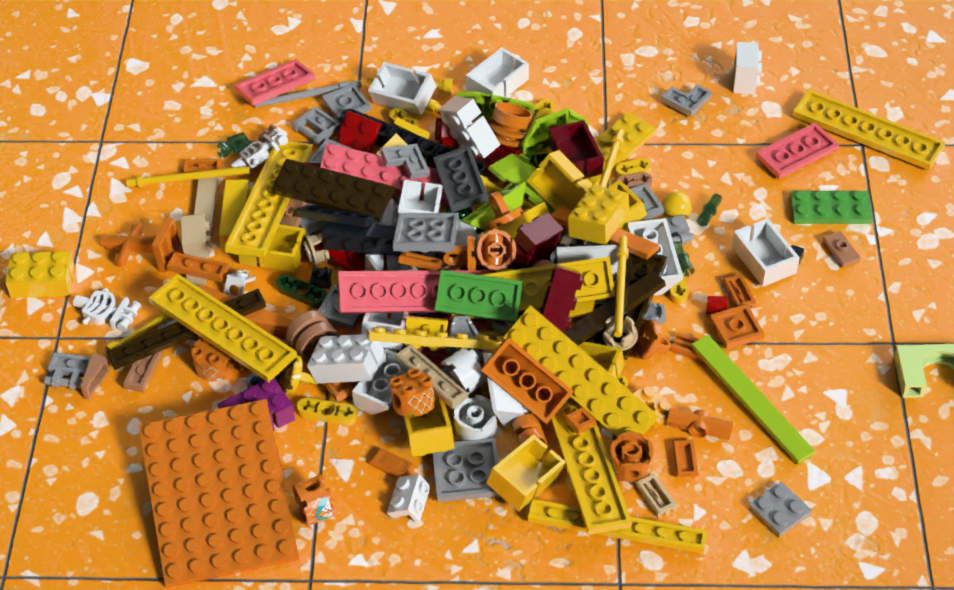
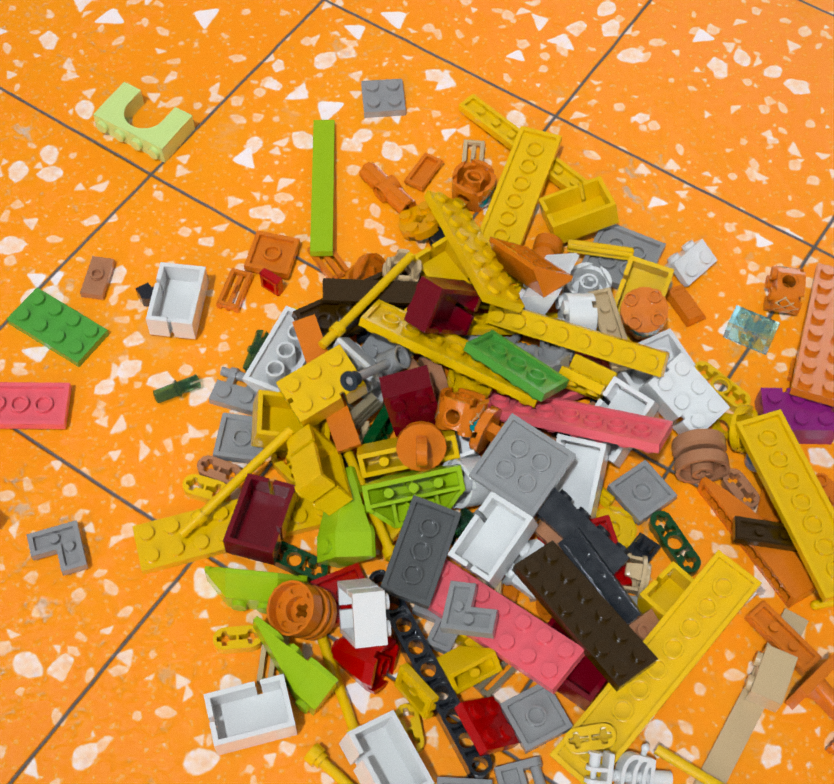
camera: 150 degrees left, 10 degrees up
yellow brick [219,179,253,249] -> none
orange plate [566,407,596,435] -> none
yellow hair [661,191,692,217] -> none
none -> light grey piece [340,345,410,391]
none -> yellow beam [564,723,616,754]
none -> yellow axle [567,239,634,260]
none -> clear light blue brick [723,305,780,355]

